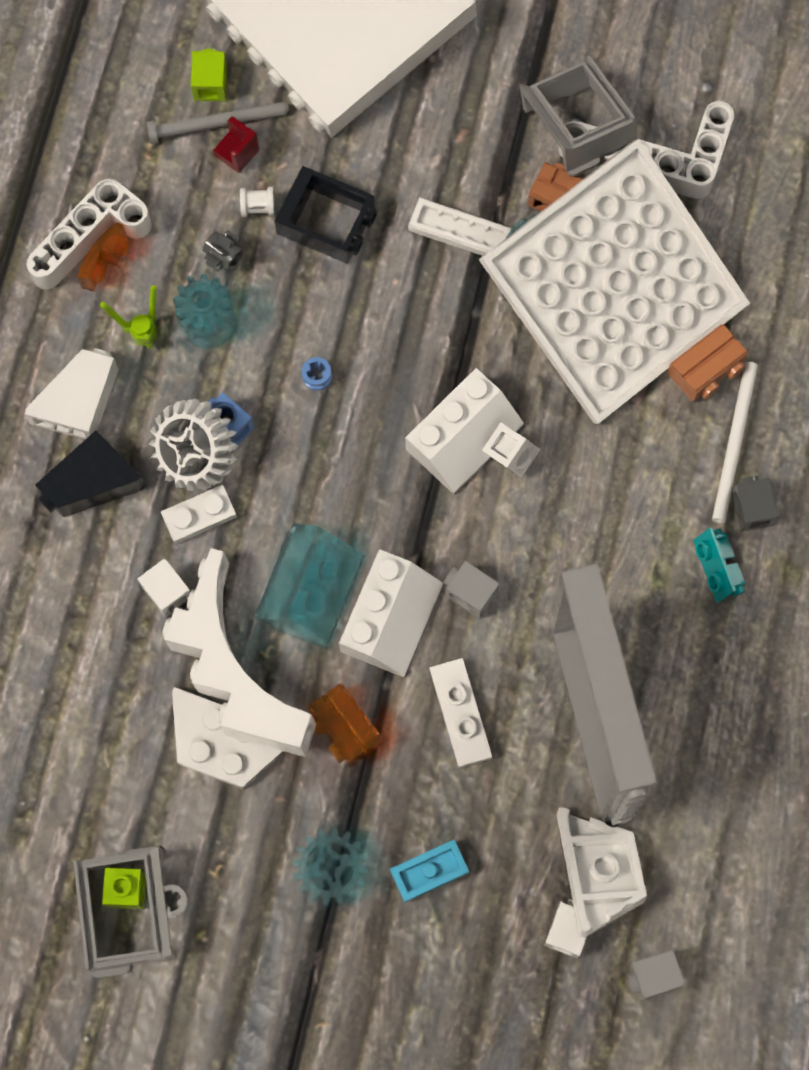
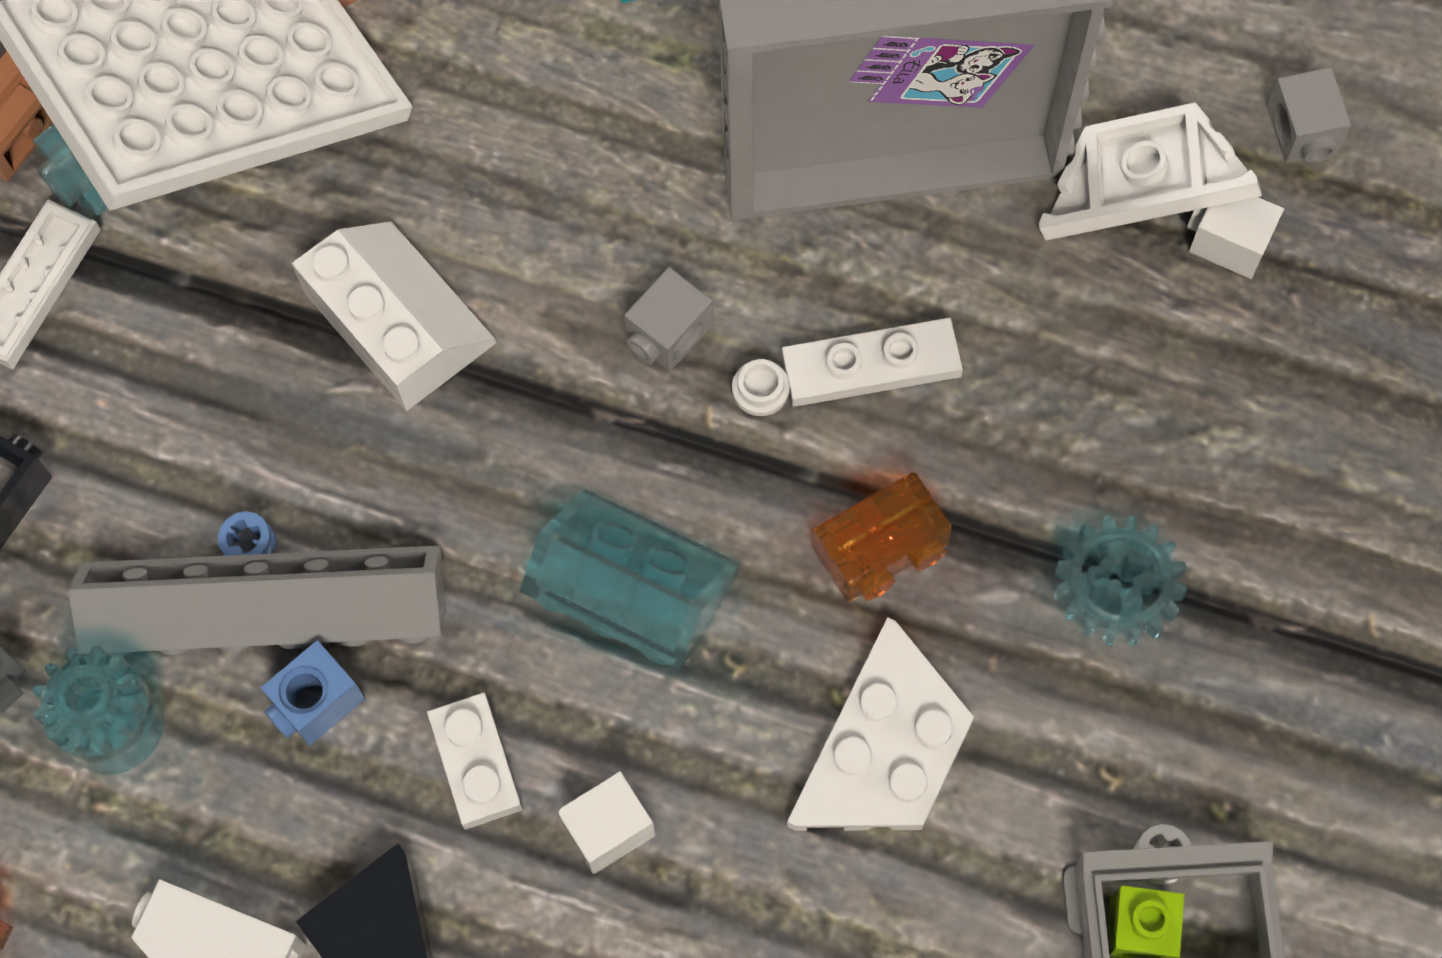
camera: 85 degrees left, 5 degrees down
lime plant [100,285,157,349] -> none
white gear [149,399,239,491] -> none
white arch [163,548,316,757] -> none
white slope [339,549,443,677] -> none
medium azure plate [390,840,469,903] -> none
white brick [482,422,541,478] -> none
none -> light grey brick [68,546,446,658]
none -> white plate [732,359,790,416]

